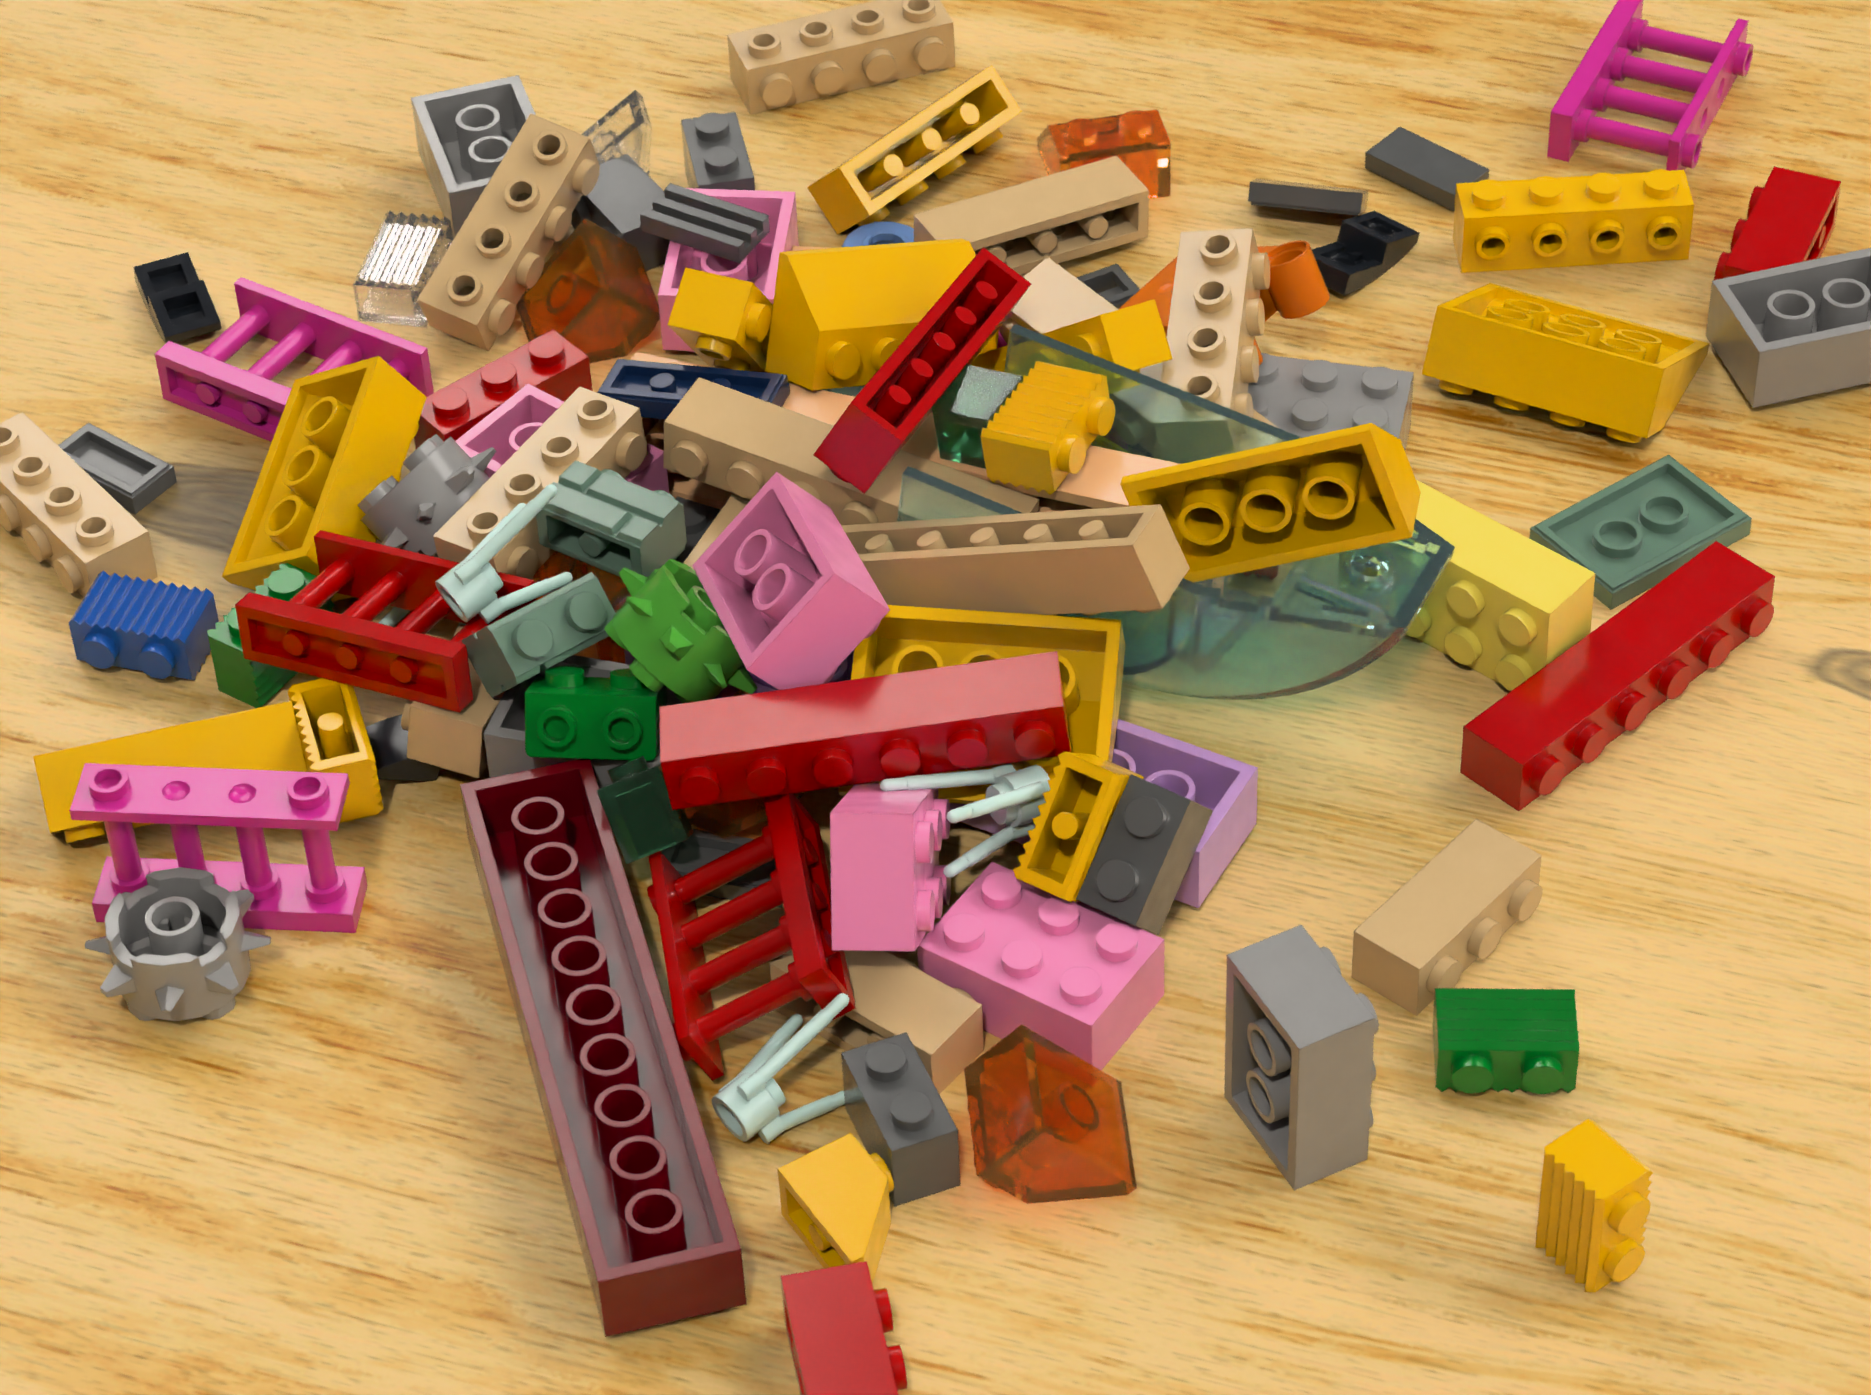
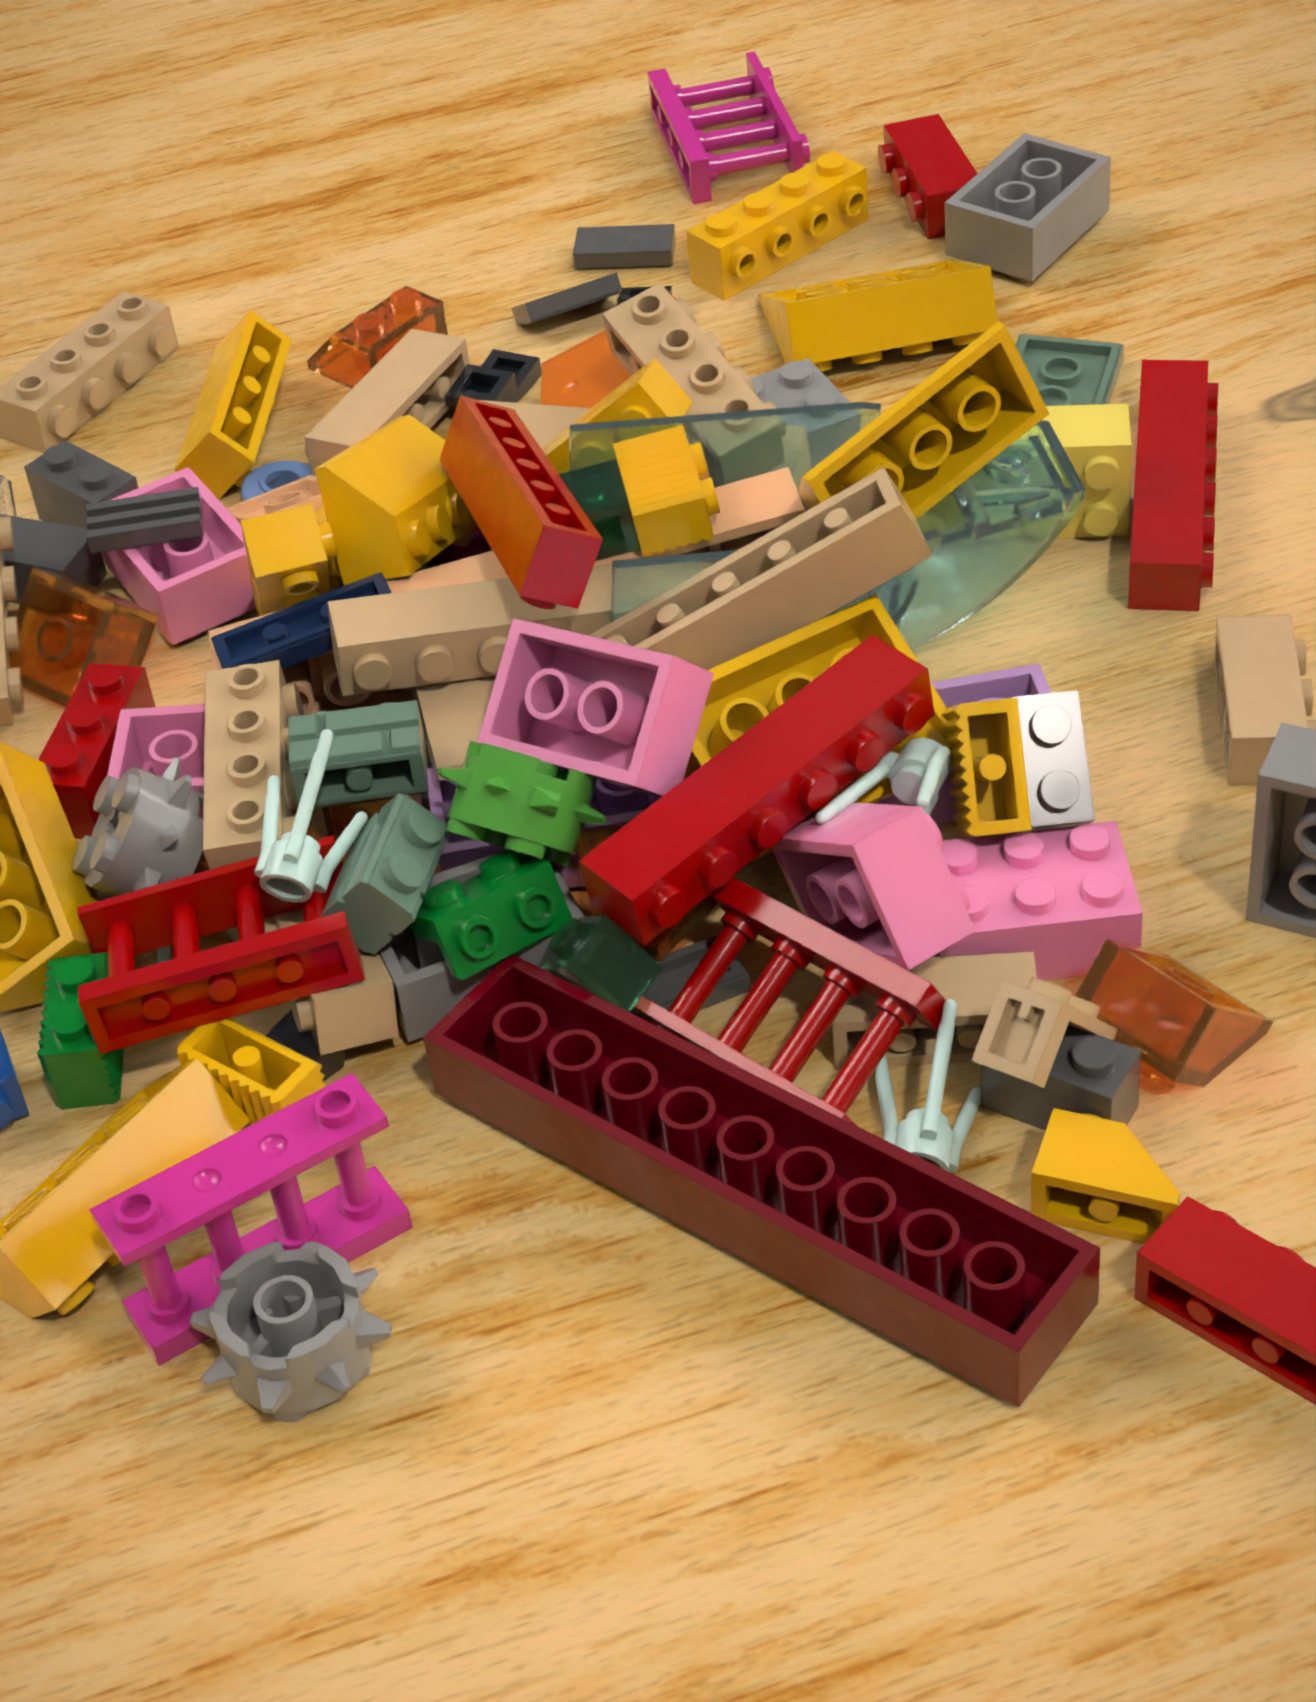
camera: 35 degrees left, 0 degrees up
none -> black slope [445,349,542,406]
none -> tan bracket [971,977,1118,1088]

